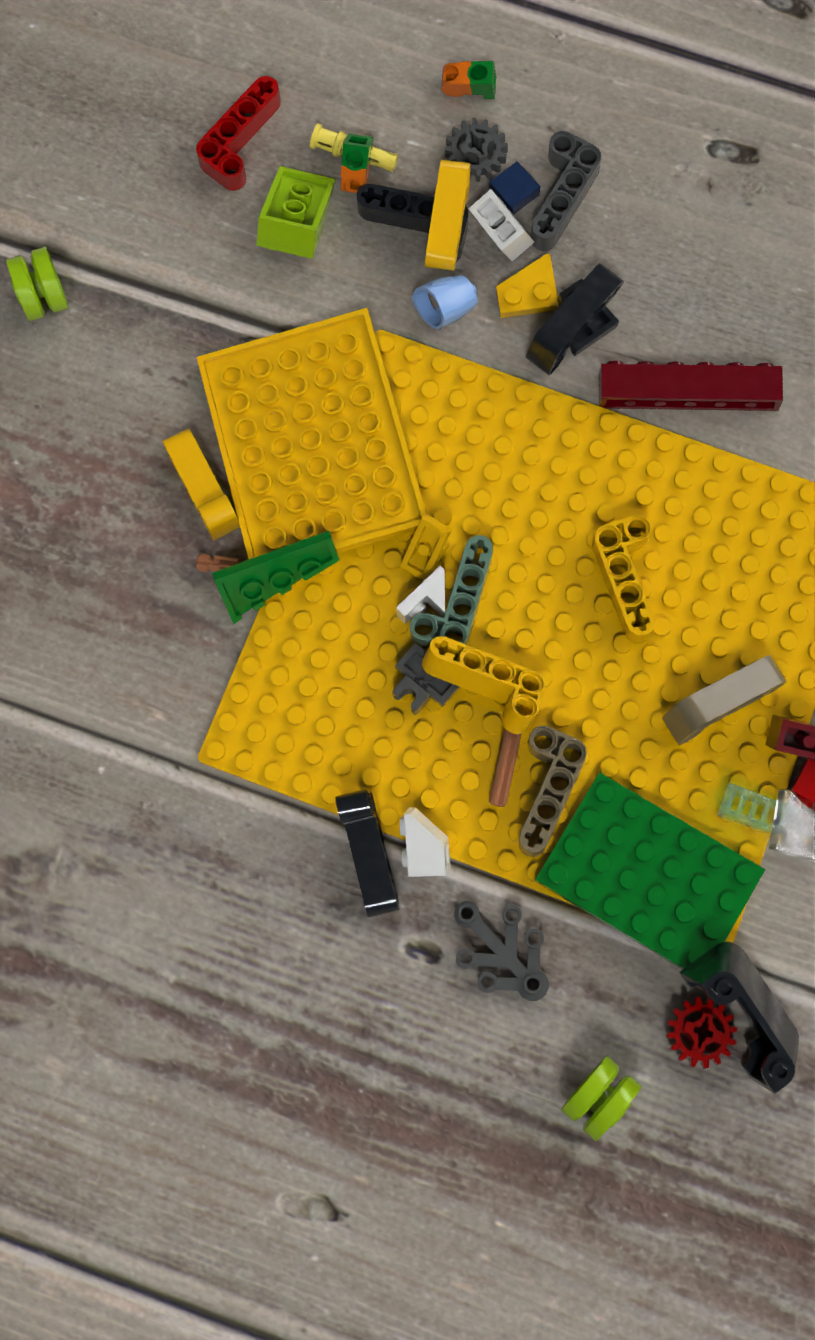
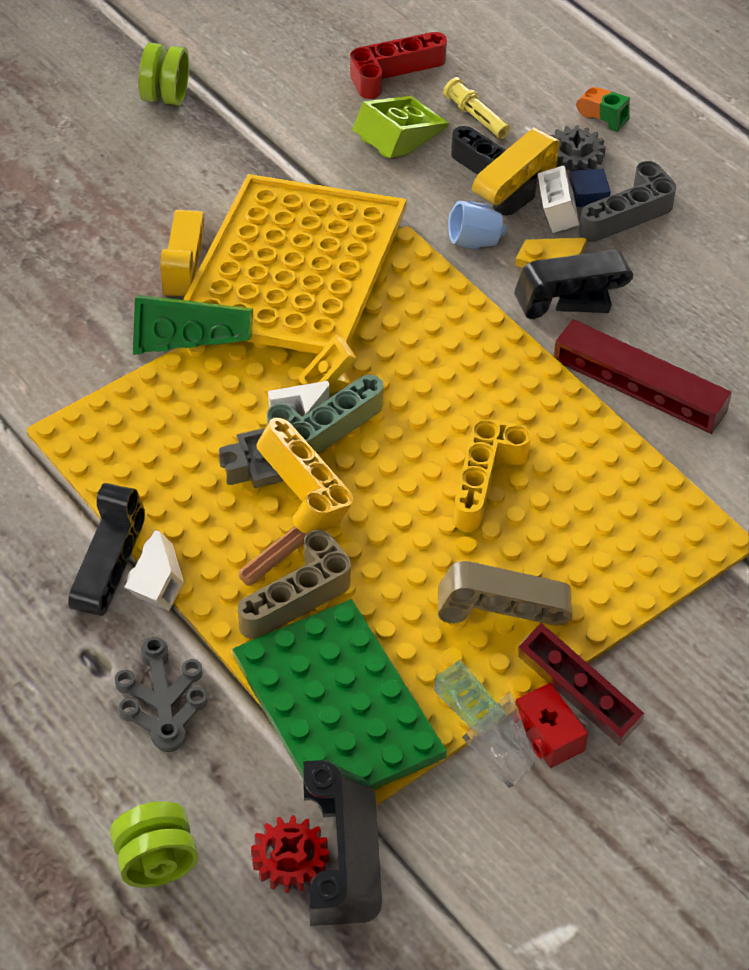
camera: 25 degrees right, 25 degrees down
green leg [340,133,374,193] -> none

